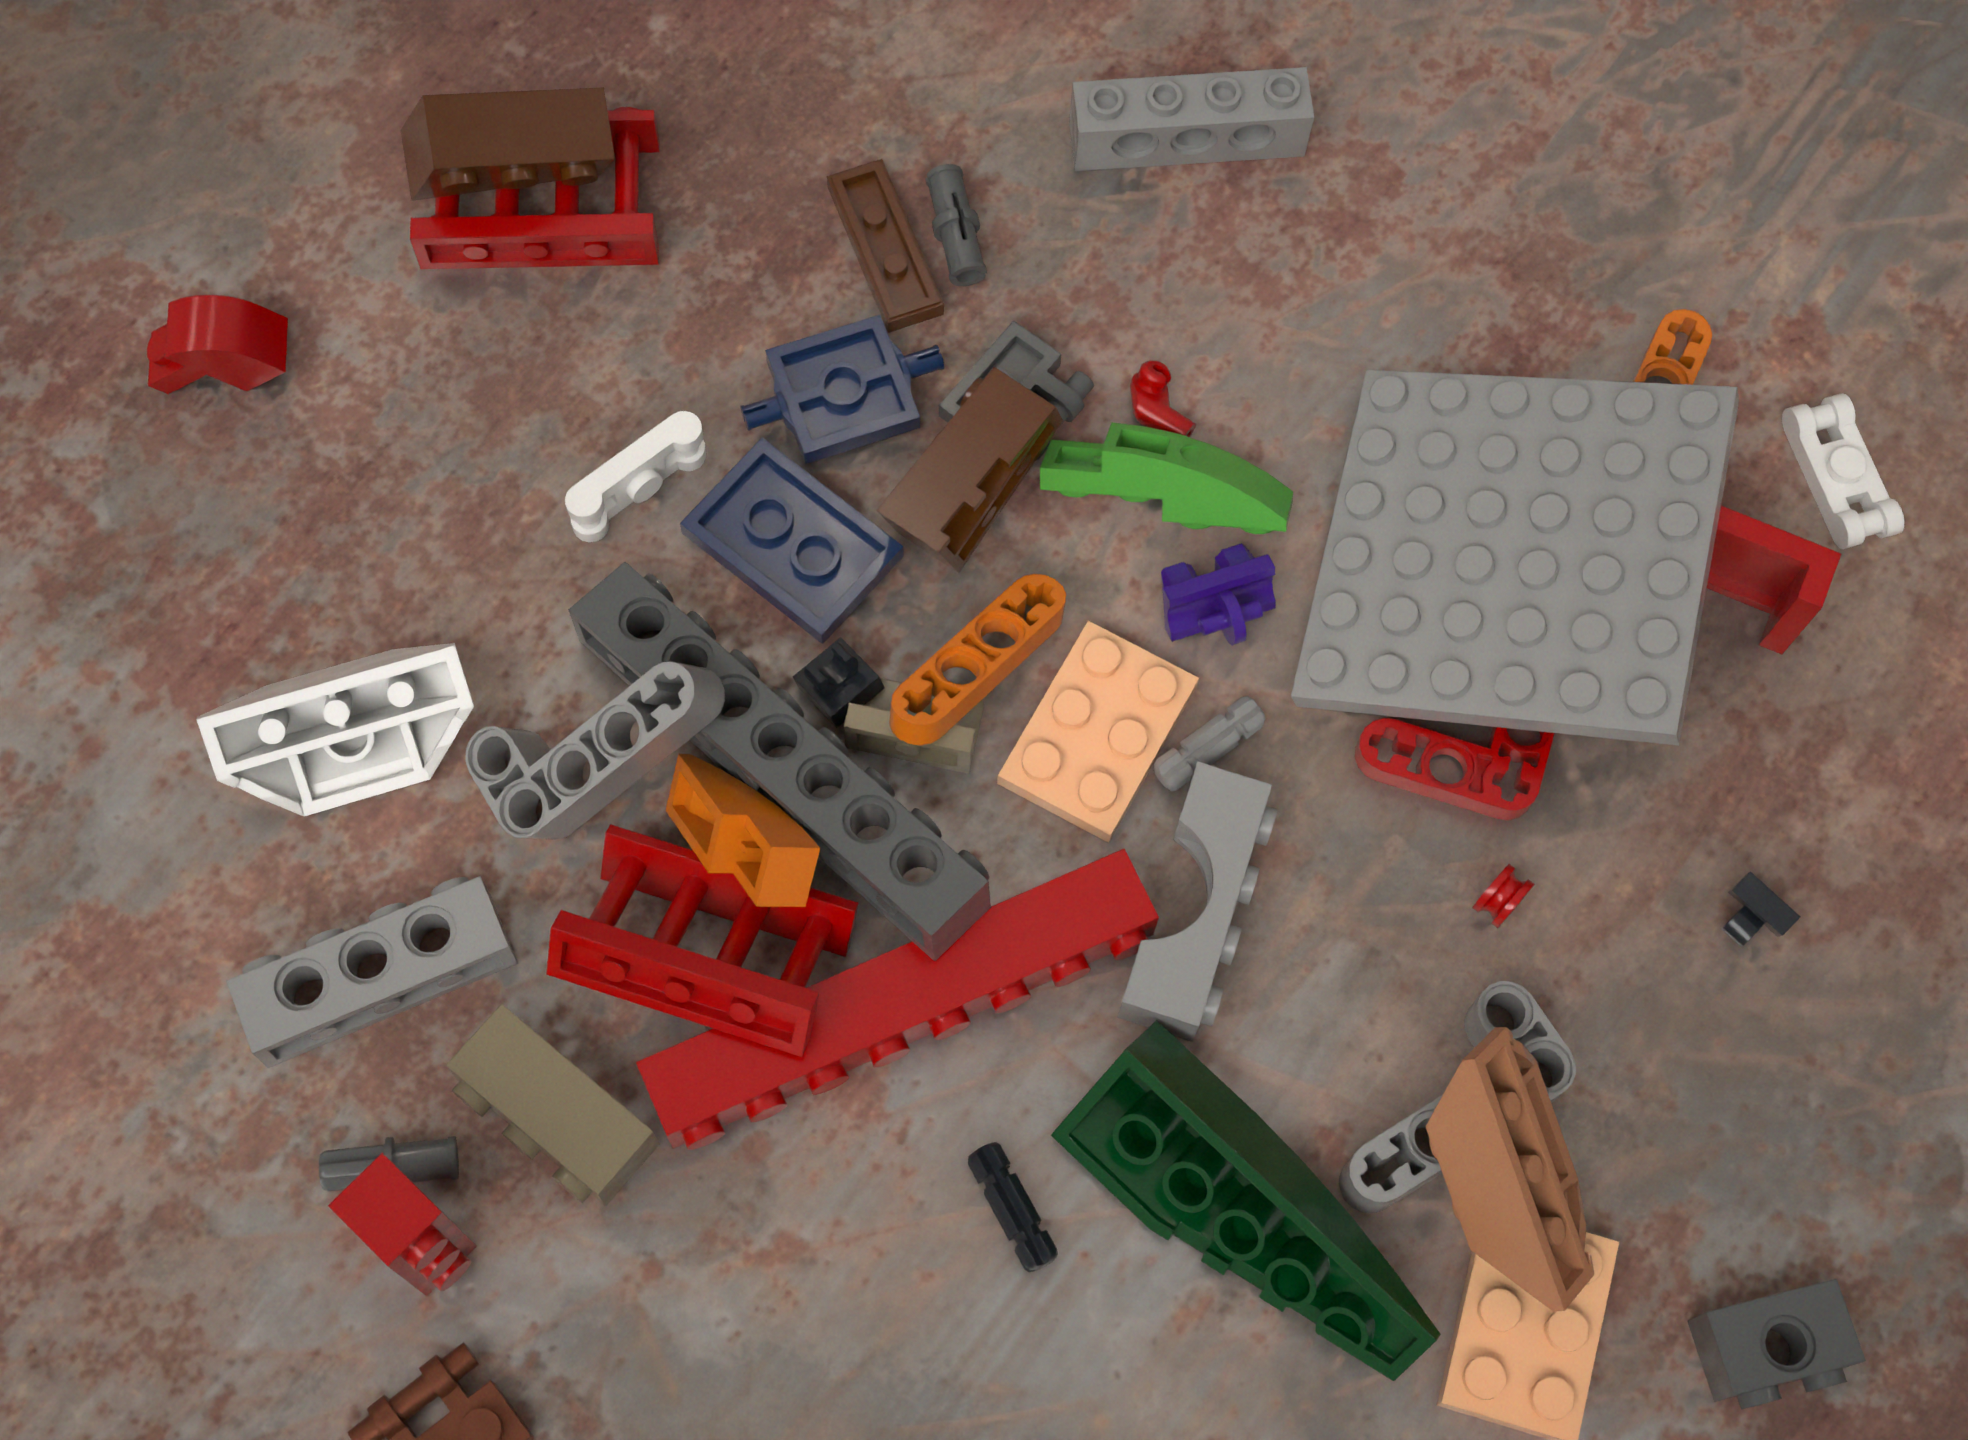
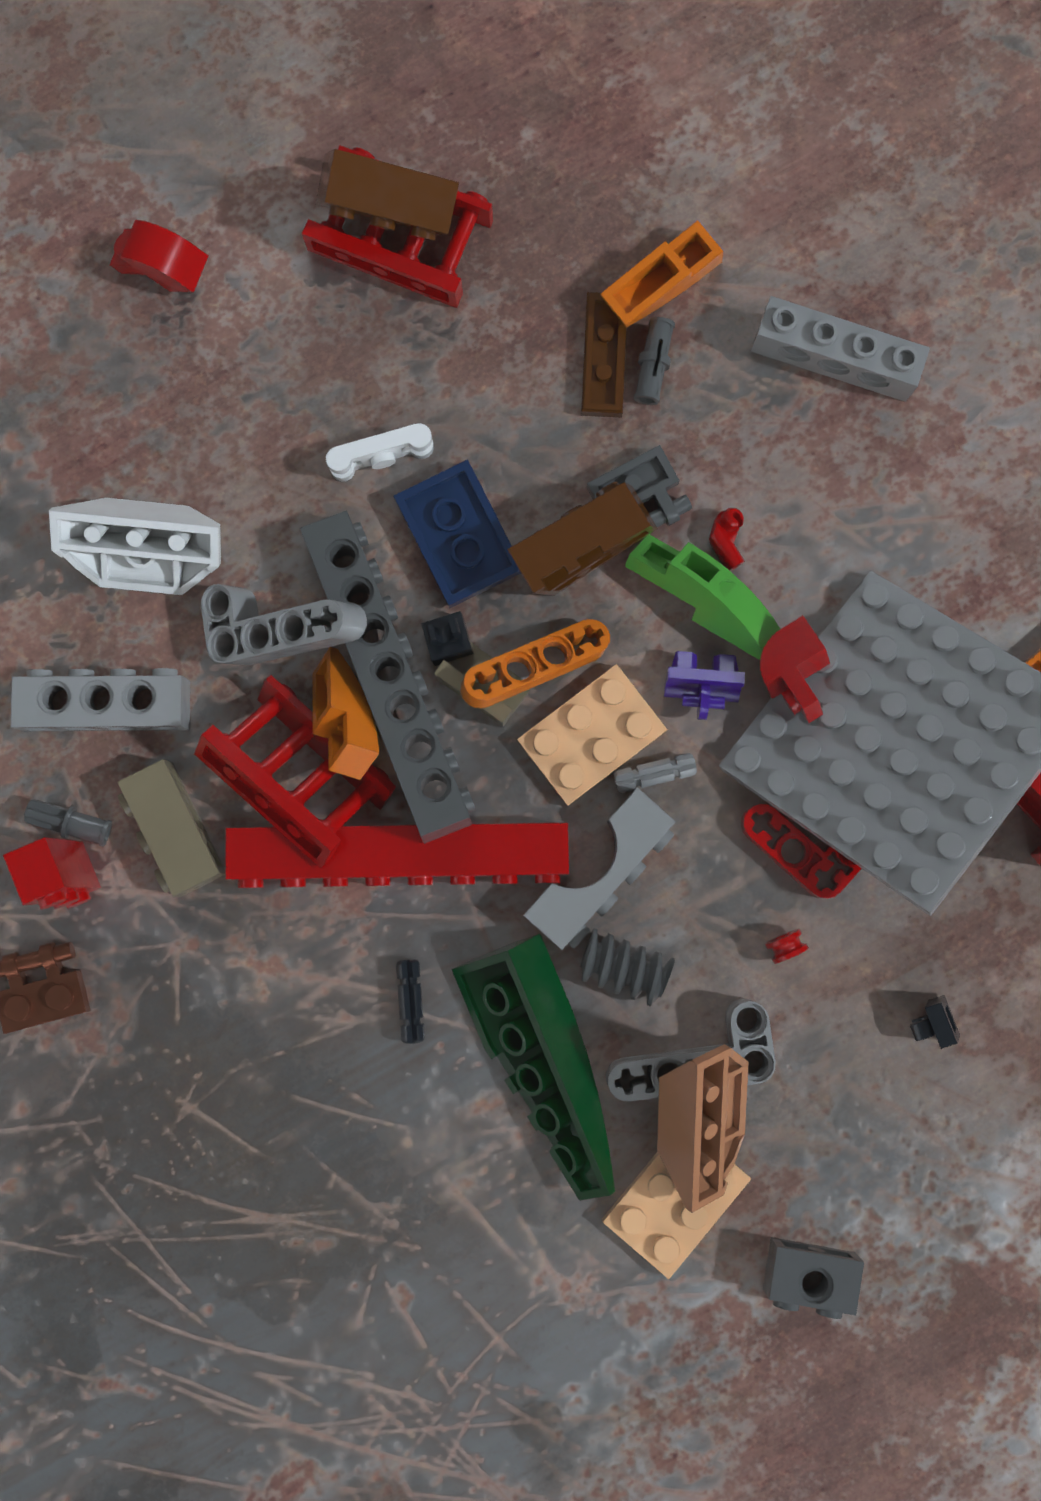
camera: 30 degrees right, 15 degrees up
dark blue plate [740,315,945,464] -> none
none -> dark grey piece [580,928,675,1007]
none -> orange slope [600,220,724,328]
none -> red brick [760,615,830,723]

